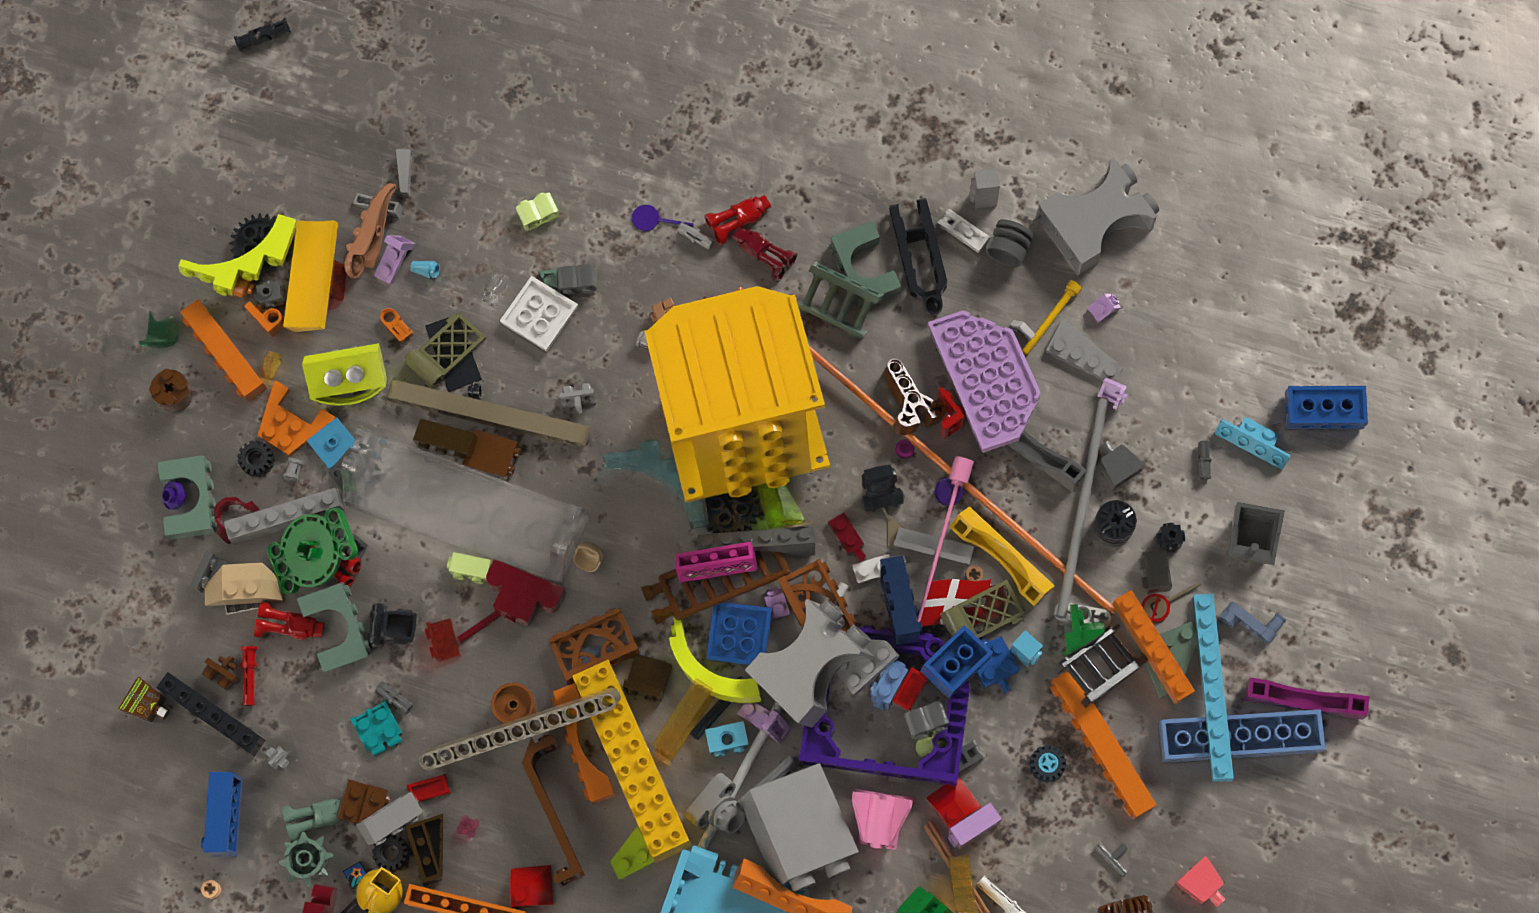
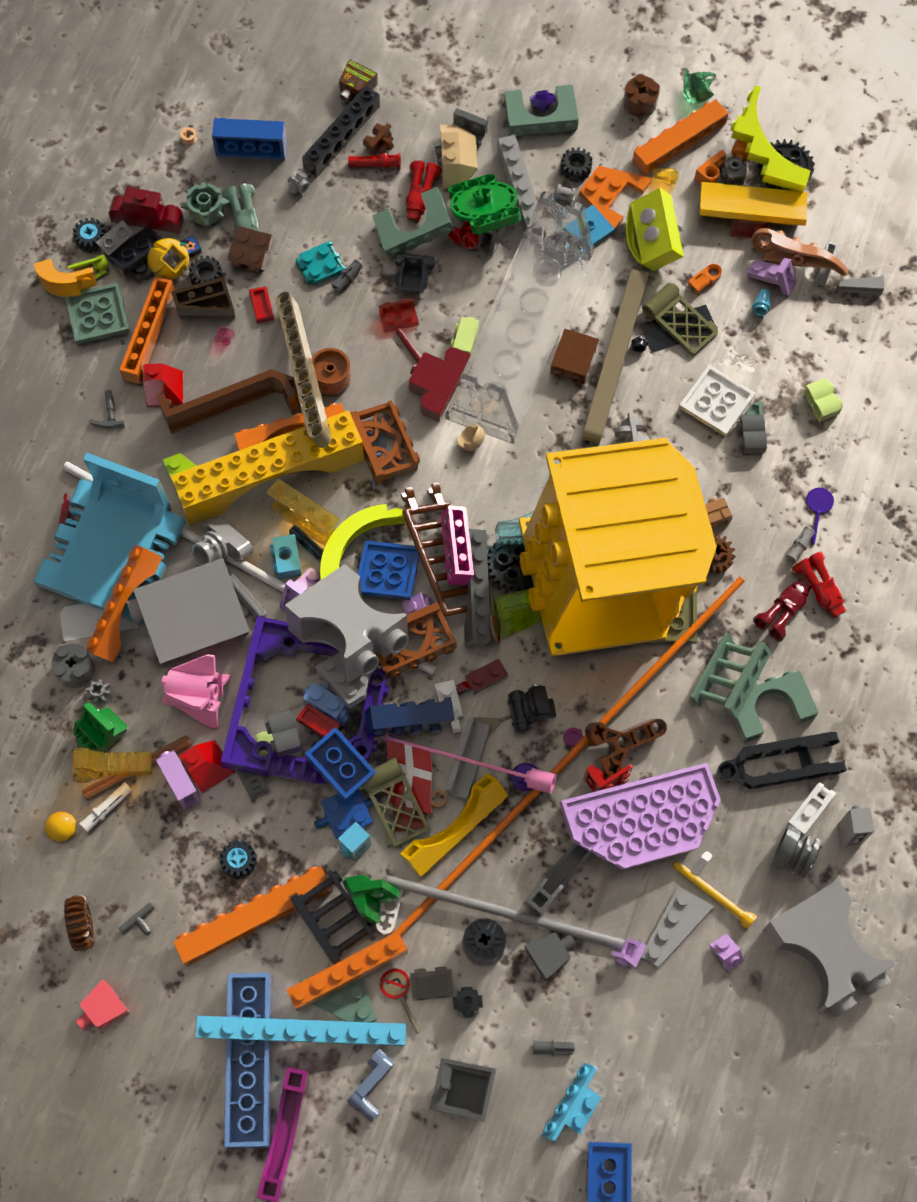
camera: 85 degrees right, 5 degrees down
dark red helmet [213,497,260,544] -> none
light grey brick [356,792,423,846] -> none
dark brown wedge [413,418,478,460] -> none
dark brown bracket [622,654,672,703] -> none

